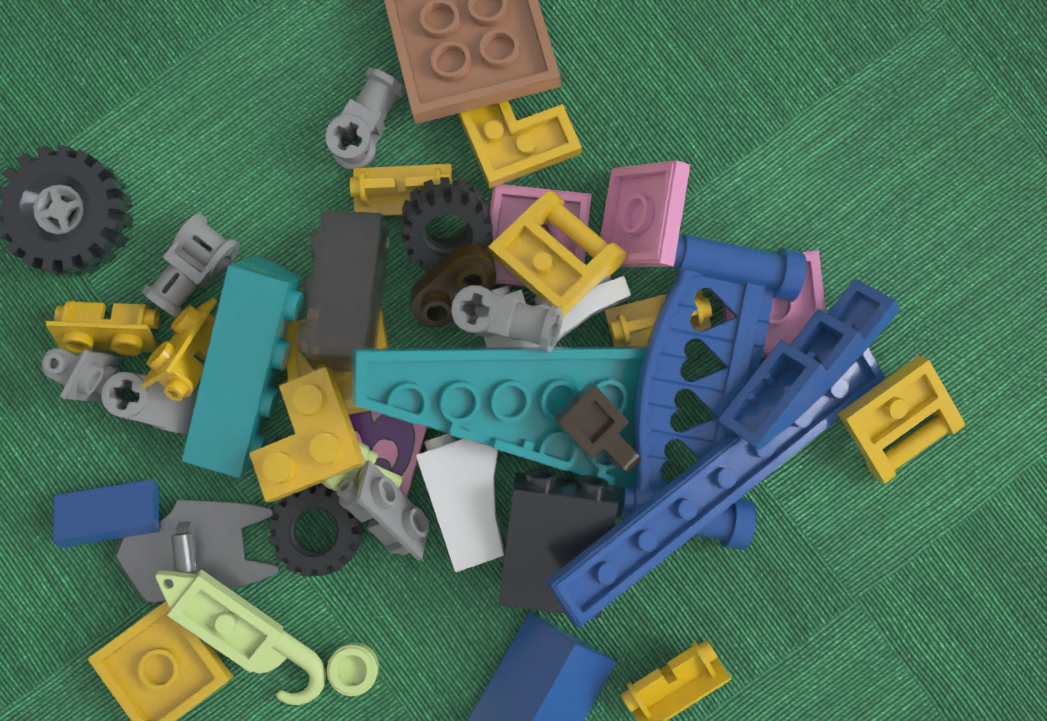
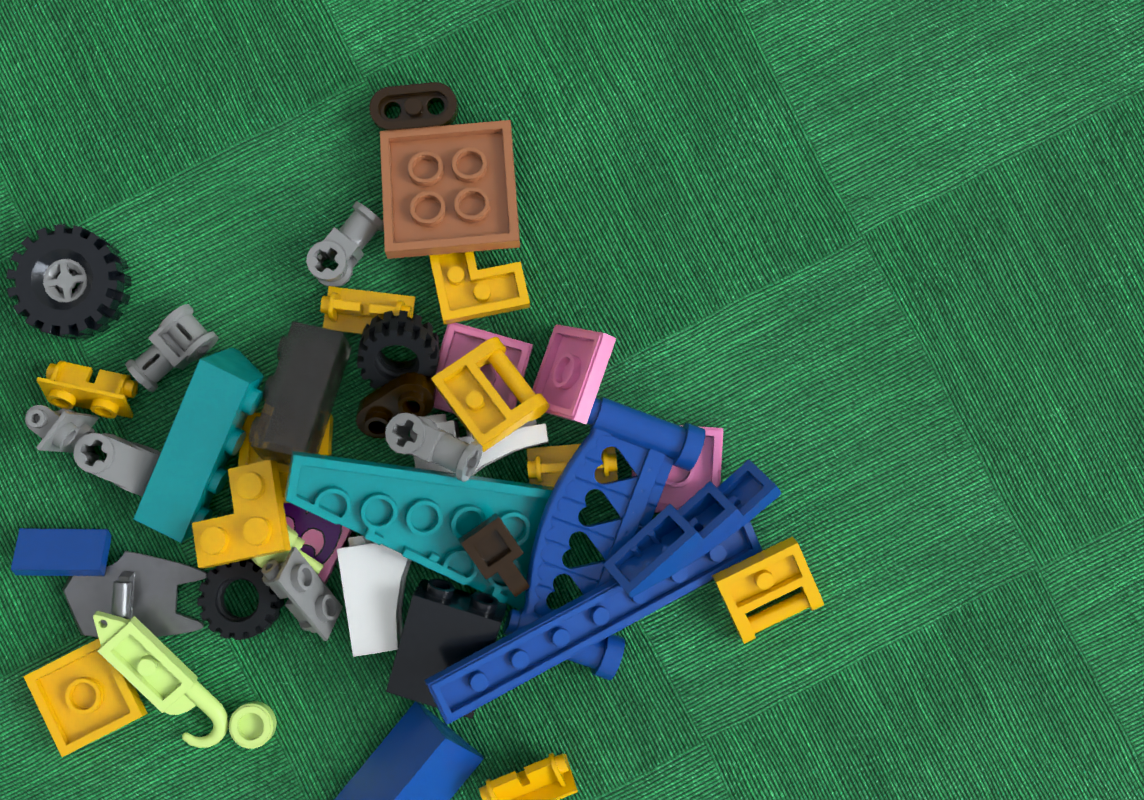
camera: 15 degrees right, 0 degrees up
yellow hinge [140,298,217,401] -> none

